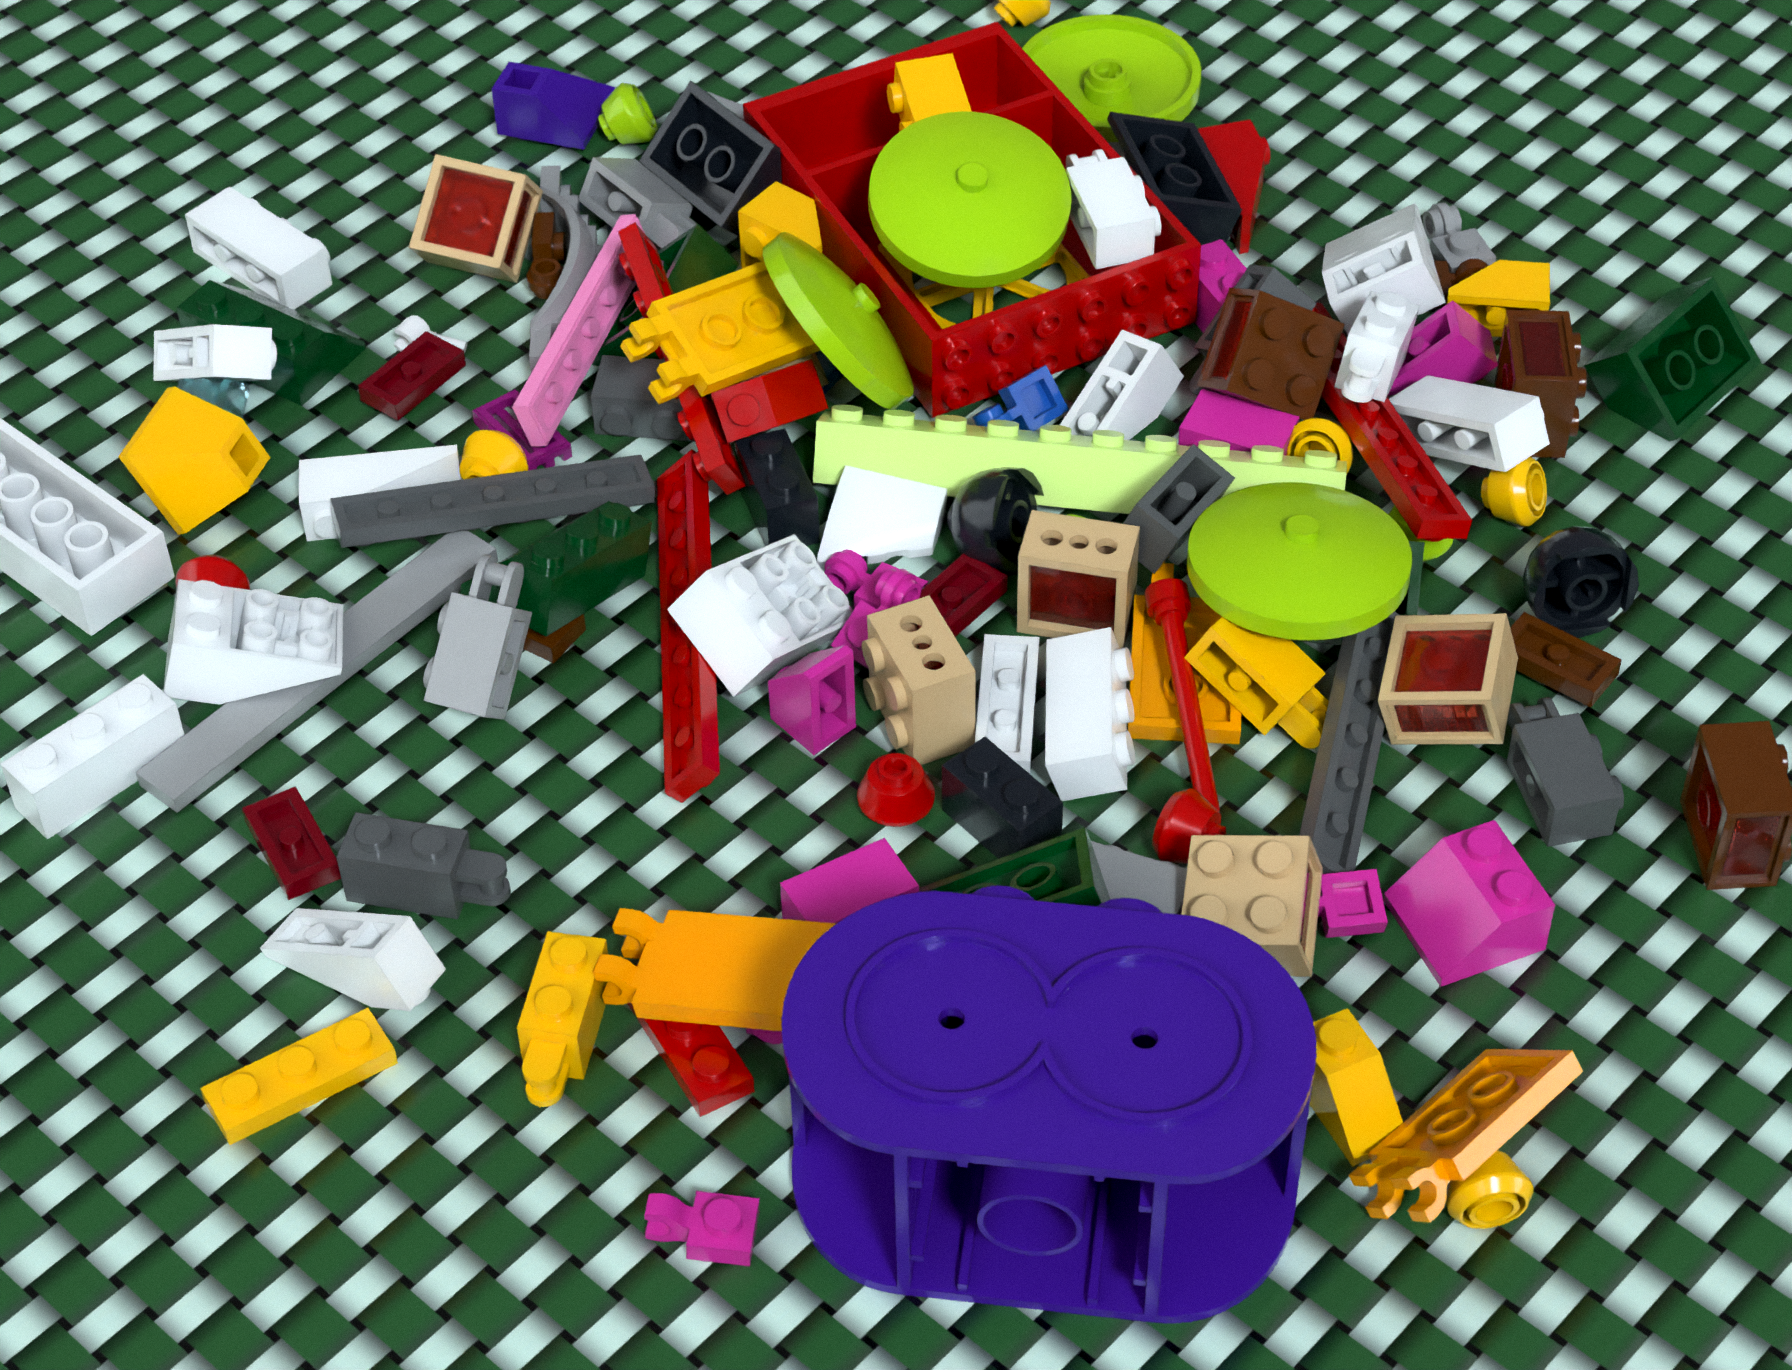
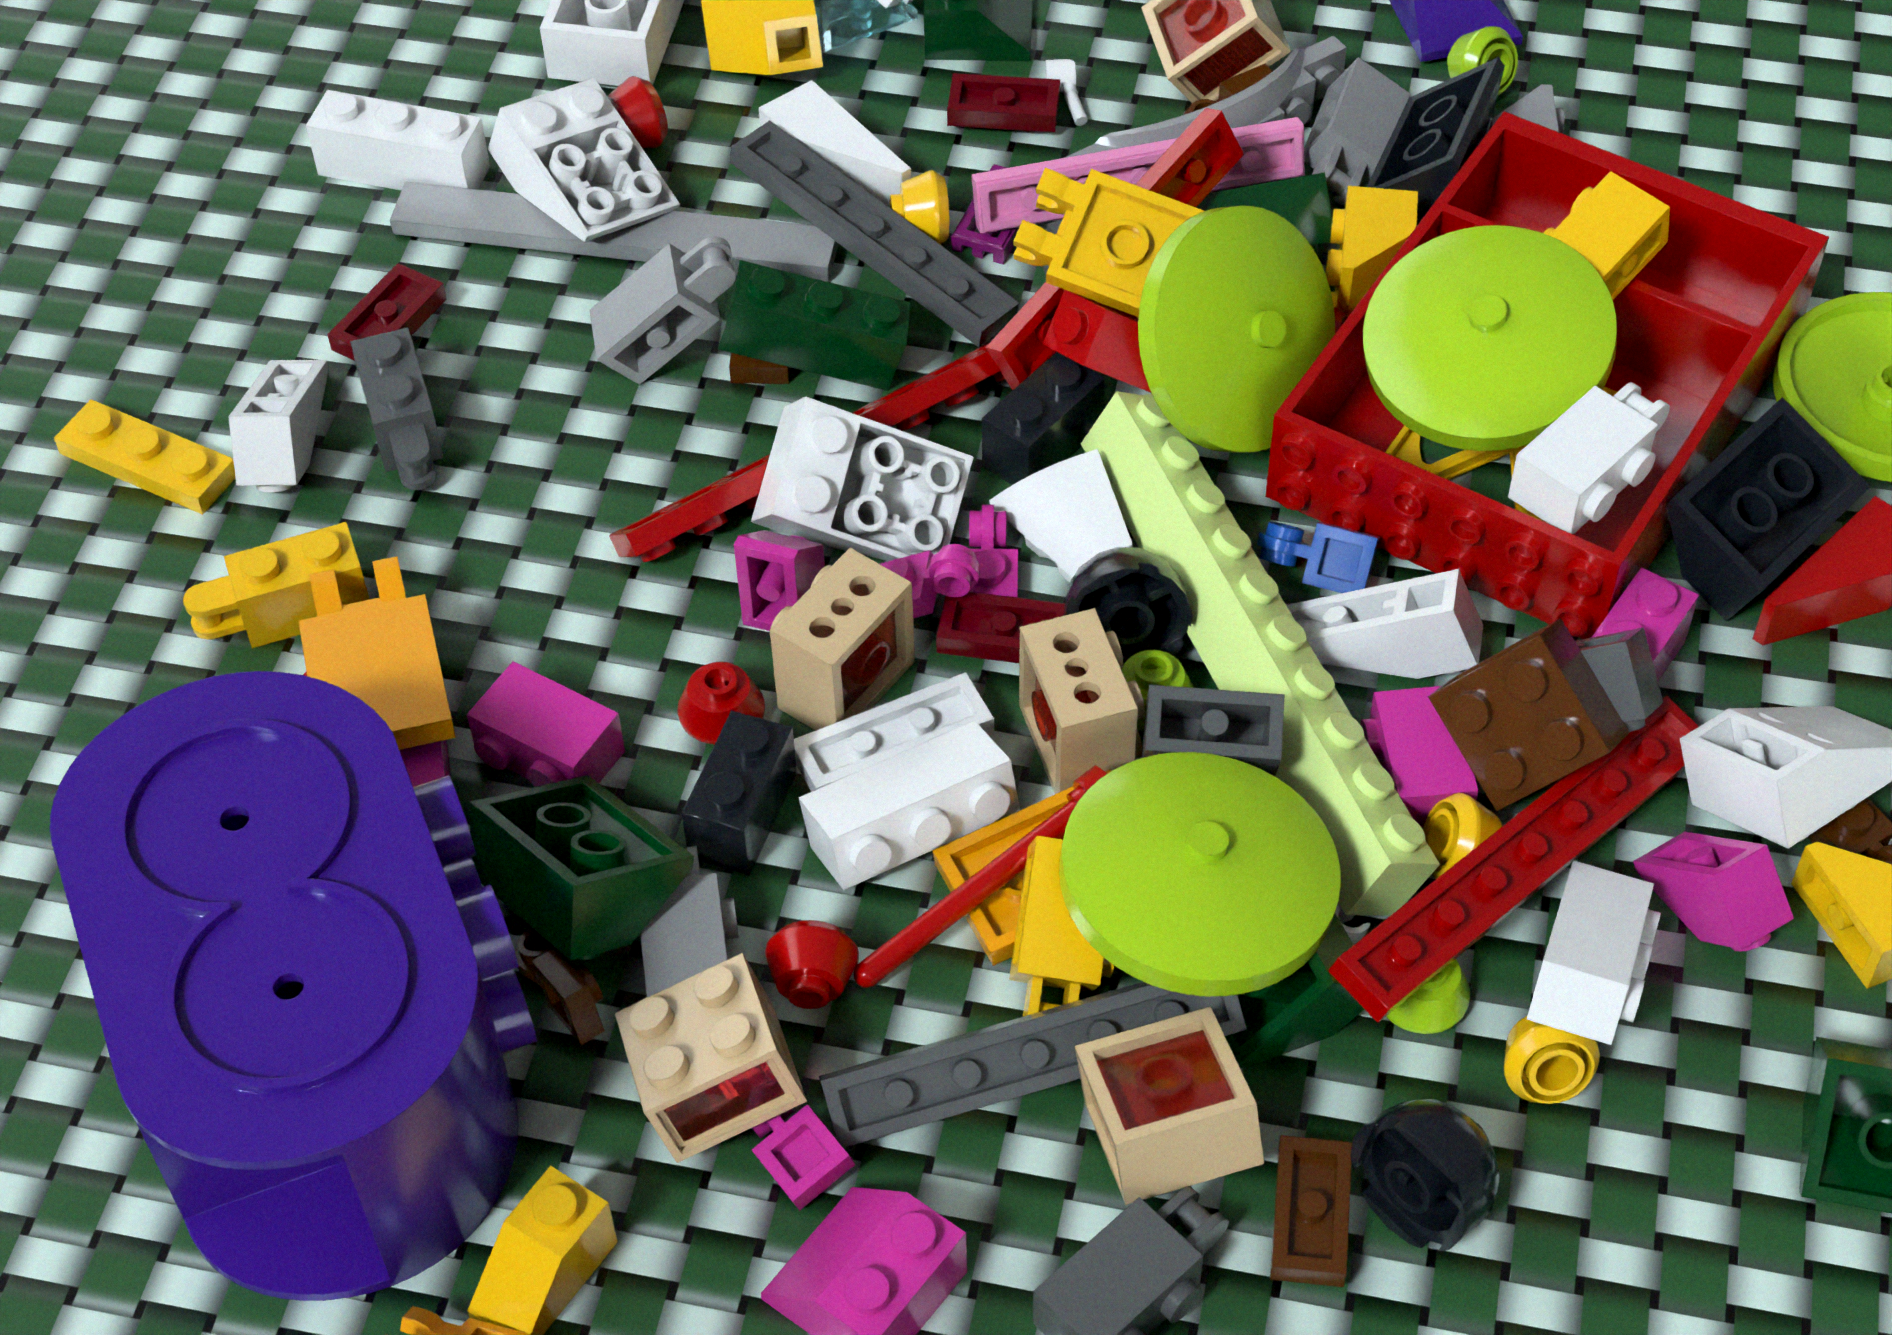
camera: 60 degrees right, 5 degrees up
white brick [1334,291,1420,403] -> none
reddish brown piece [1494,310,1587,458] -> none

